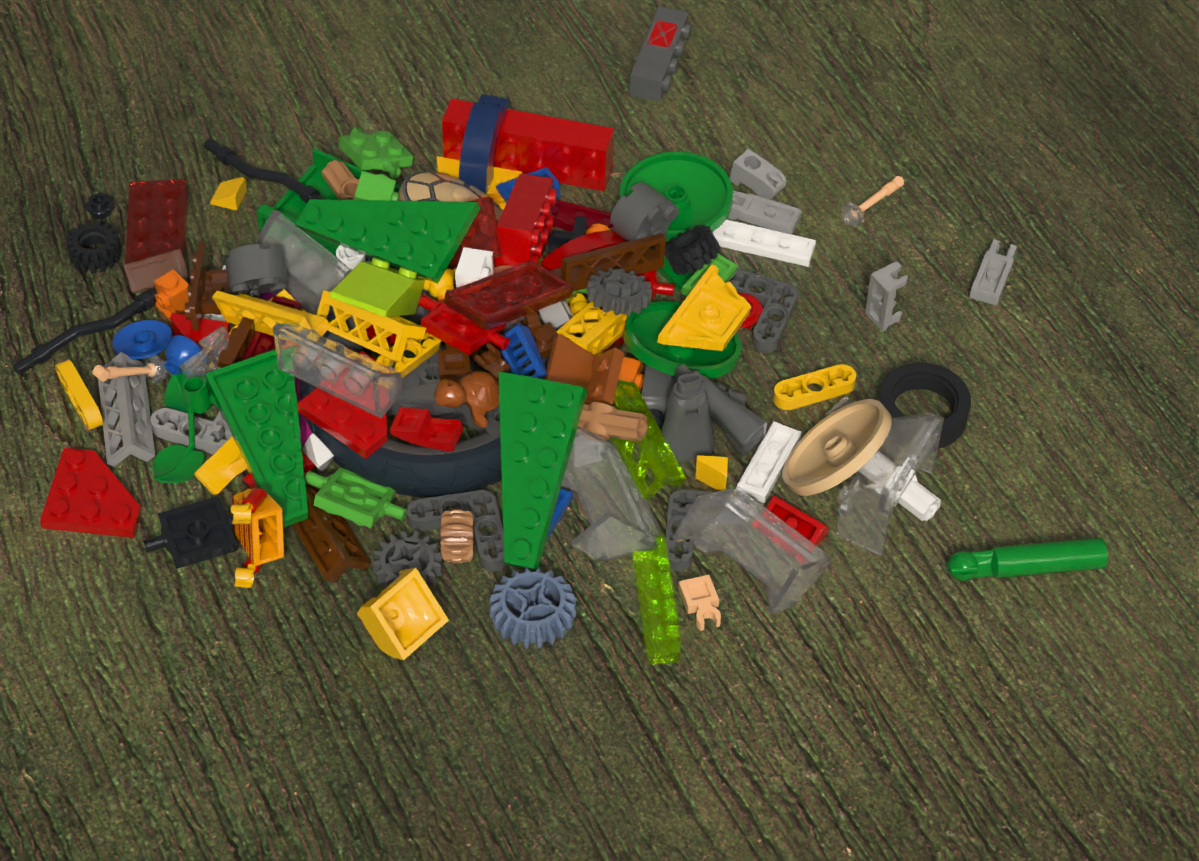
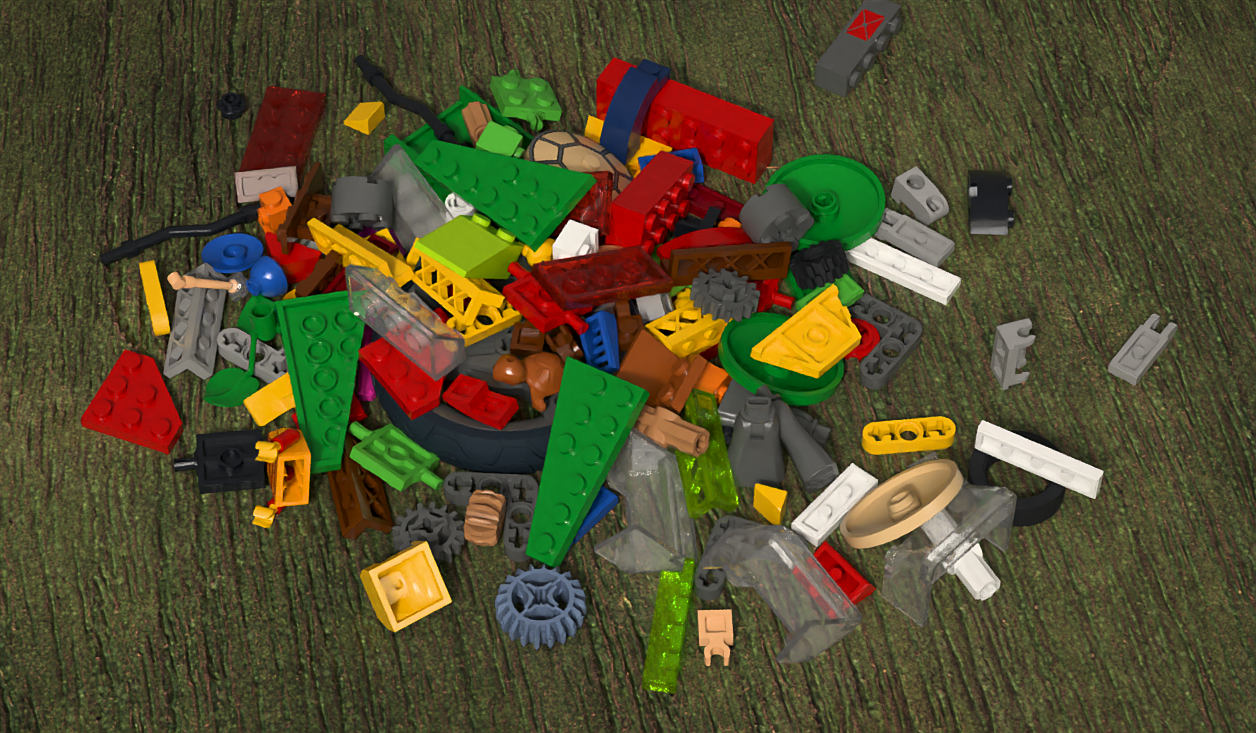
camera: 15 degrees right, 0 degrees up
black tyre [66,220,122,274] -> none
clear slope [179,326,230,379] -> none
white slope [302,433,334,472] -> none
piece [841,176,904,228] -> none
green piece [947,537,1108,582] -> none
none -> black brick [966,170,1014,235]
none -> white tile [975,420,1104,499]

